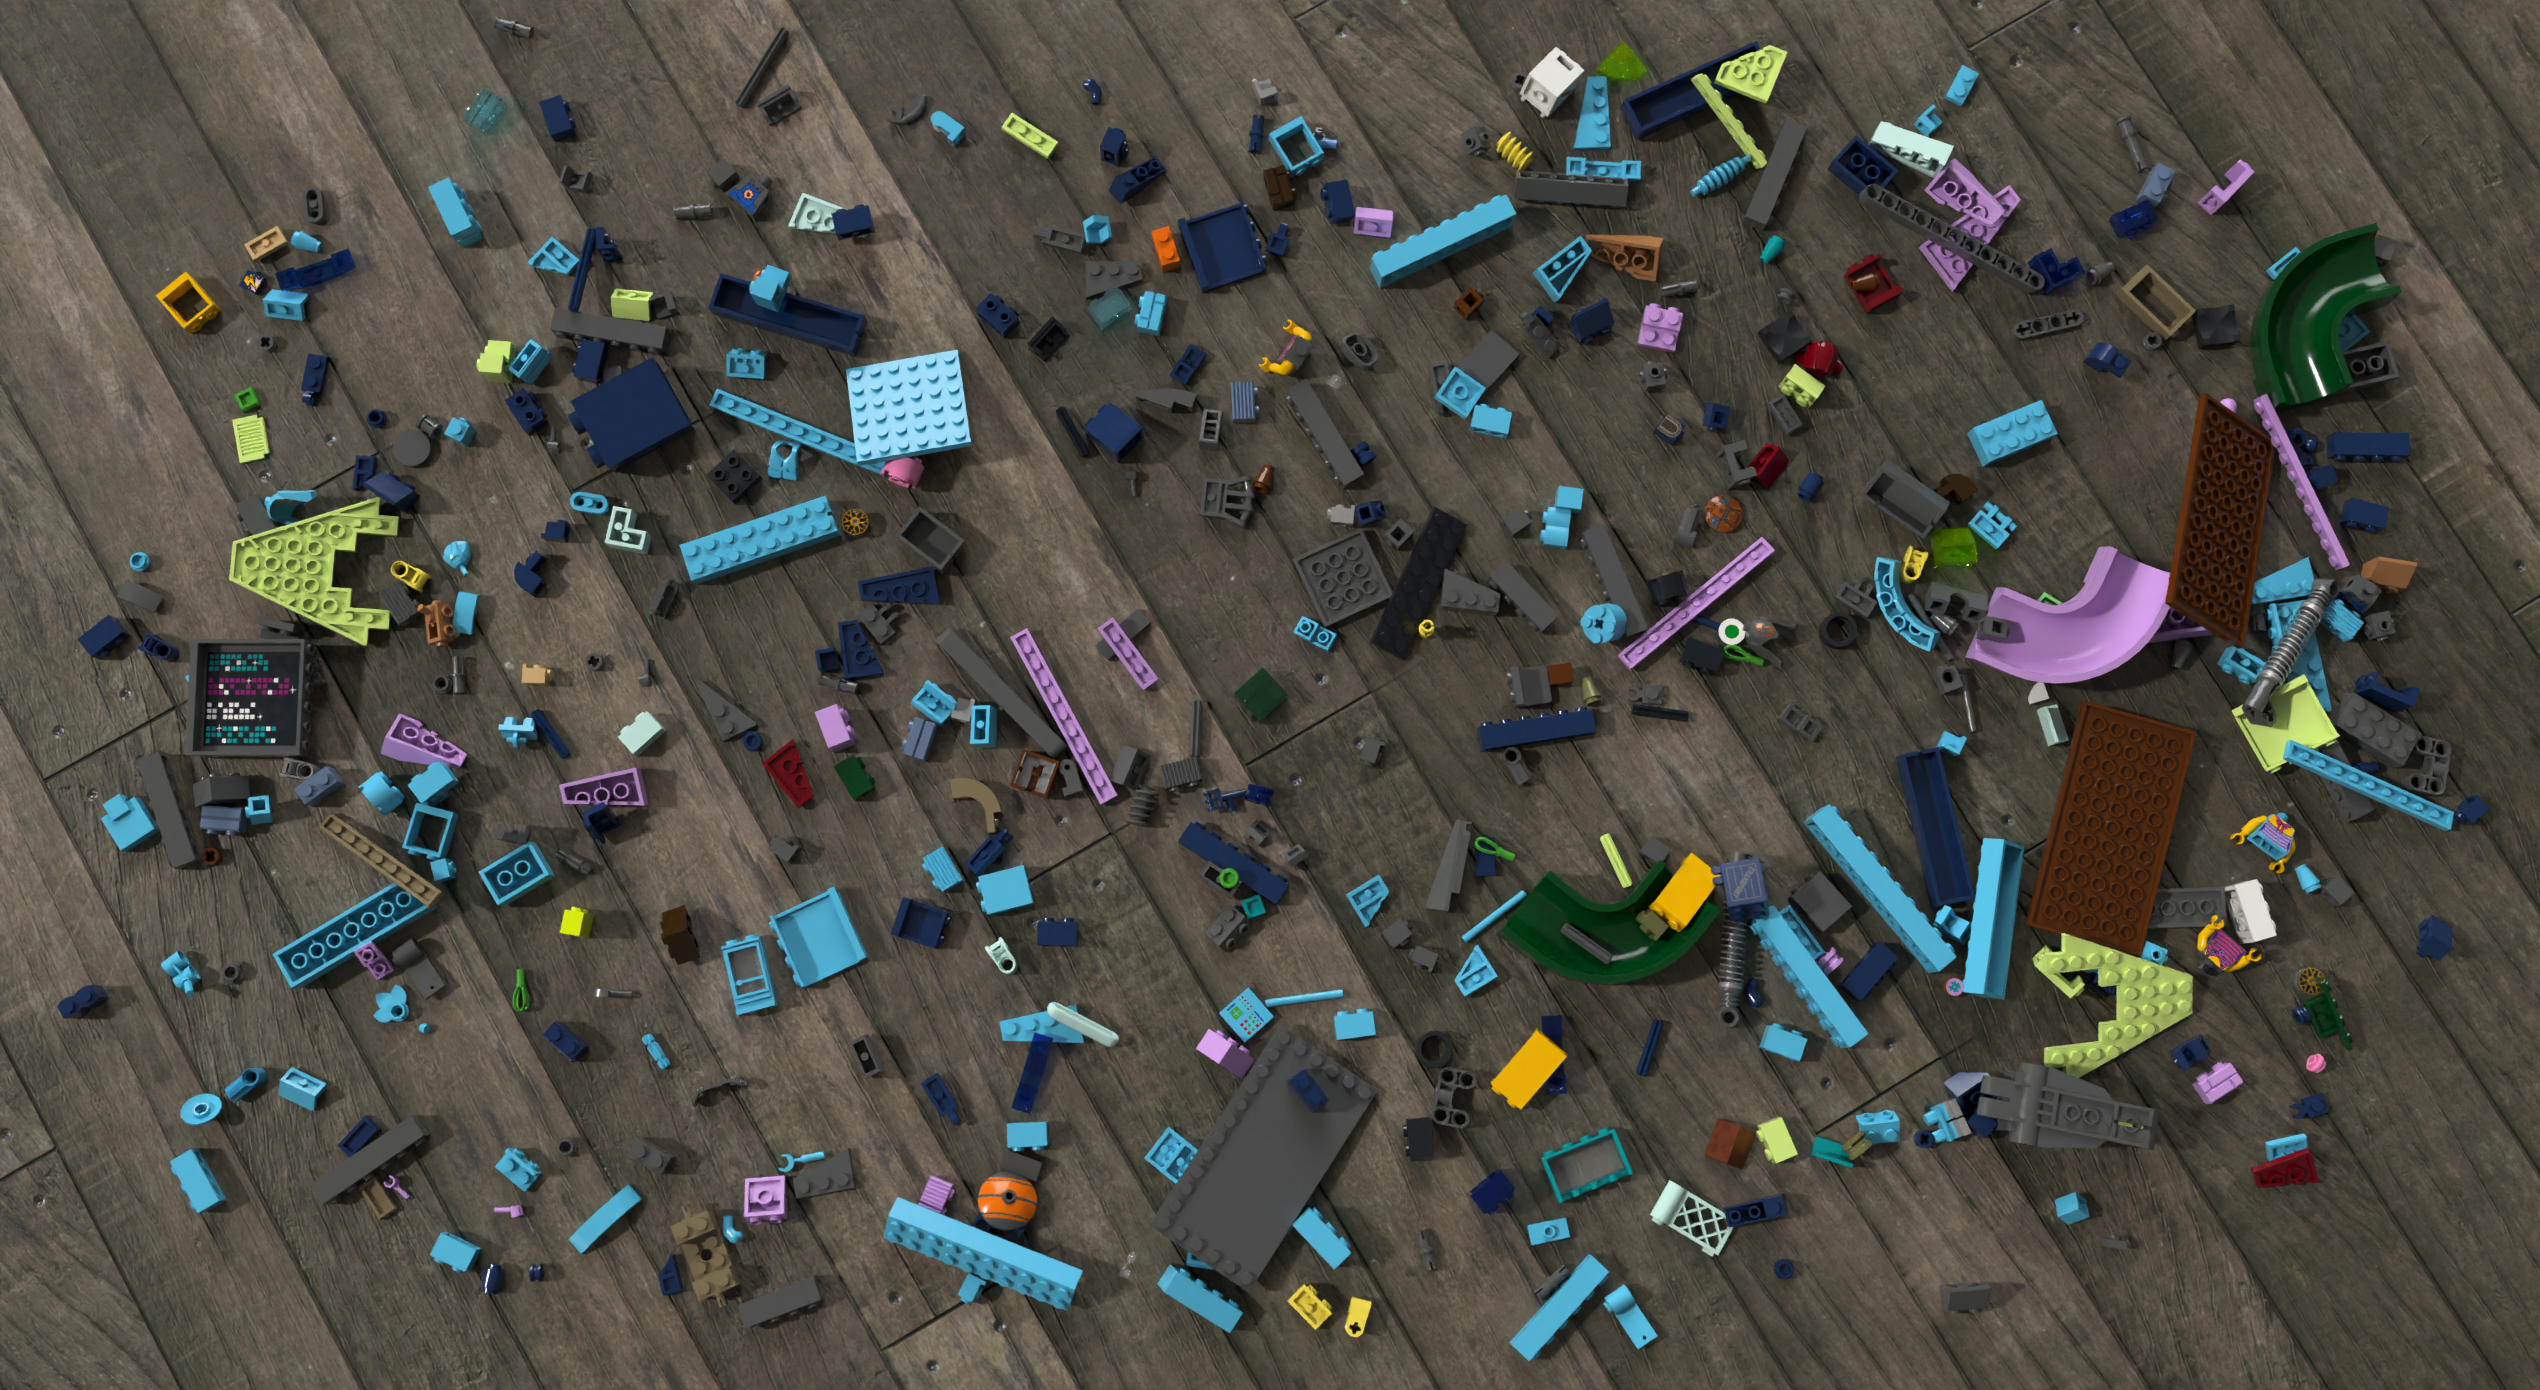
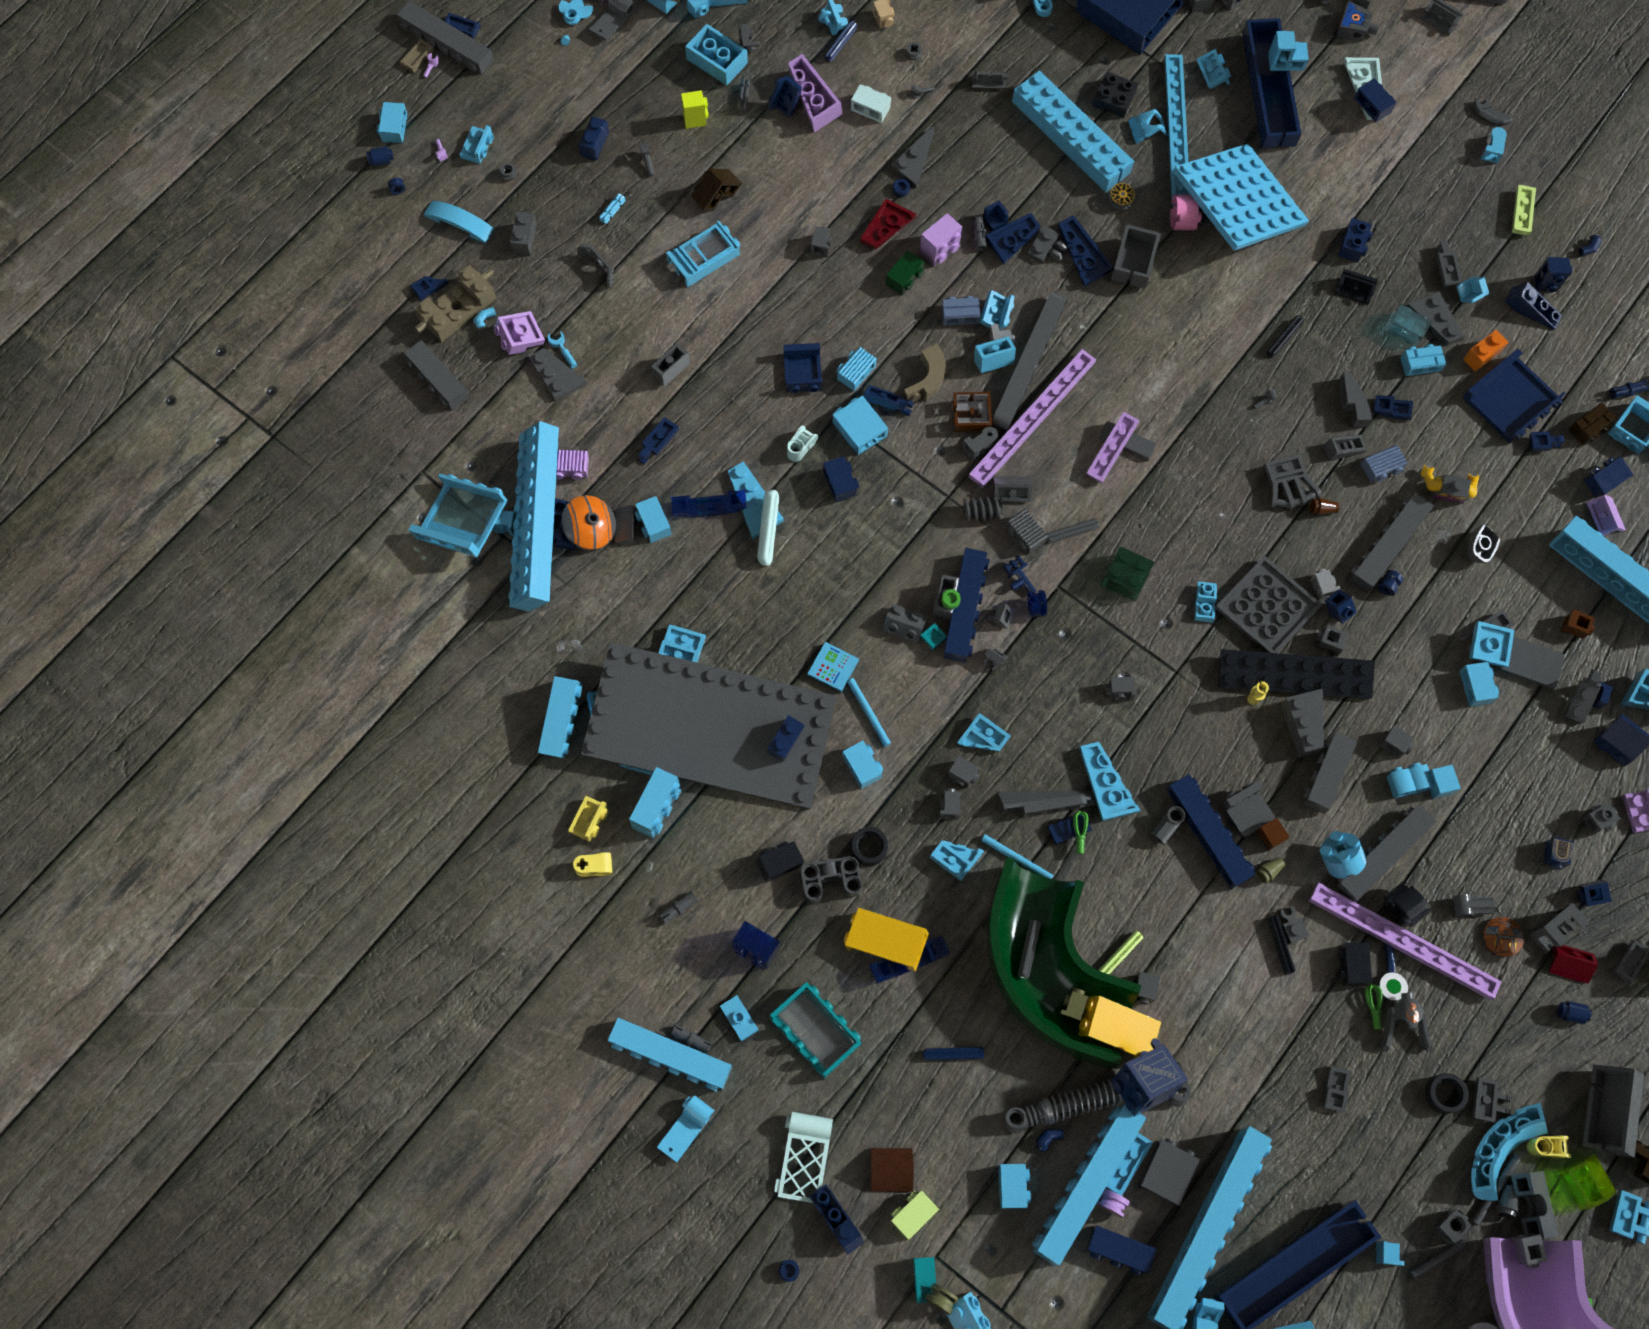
camera: 70 degrees right, 10 degrees down
bright green piece [512,969,529,1012] -> none
light aqua brick [605,506,652,554] -> none
medium azure panel [769,887,868,988] -> none
dark blue slope [1084,402,1144,463] -> none
lavender brick [1196,1029,1255,1079] -> none
none -> panel [408,473,508,558]
none -> medium azure wing [1079,742,1141,821]

